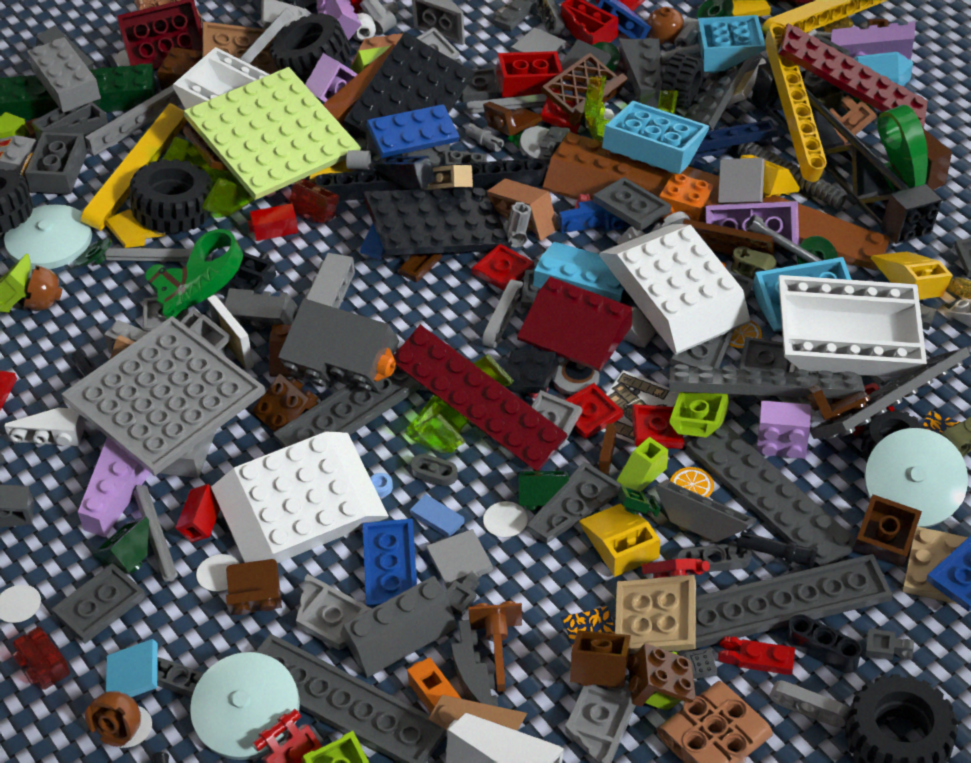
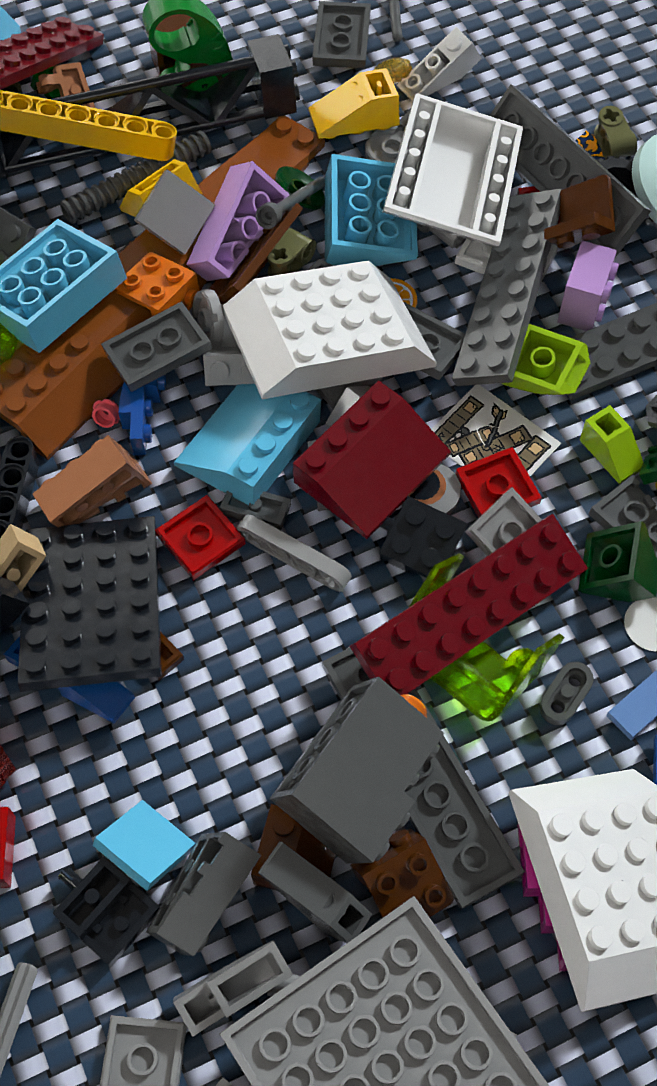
camera: 80 degrees left, 15 degrees up
green animal [145,229,243,319] -> none
red brick [175,484,220,543] -> none
tile [207,295,254,370] -> none
light grey brick [298,253,355,310] -> none
light blue tile [370,473,393,497] -> none
light grey piece [503,202,531,248] -> none
reddish brown tile [599,424,616,476] -> none
red plate [631,404,684,449] -> none
light orange sticker [670,467,714,498] -> none
dark blue fence [692,119,778,159] -> none
dark grey tile [739,337,789,372] -> none
none -> medium azure tile [92,800,196,891]
none -> dark grey slope [258,841,372,944]

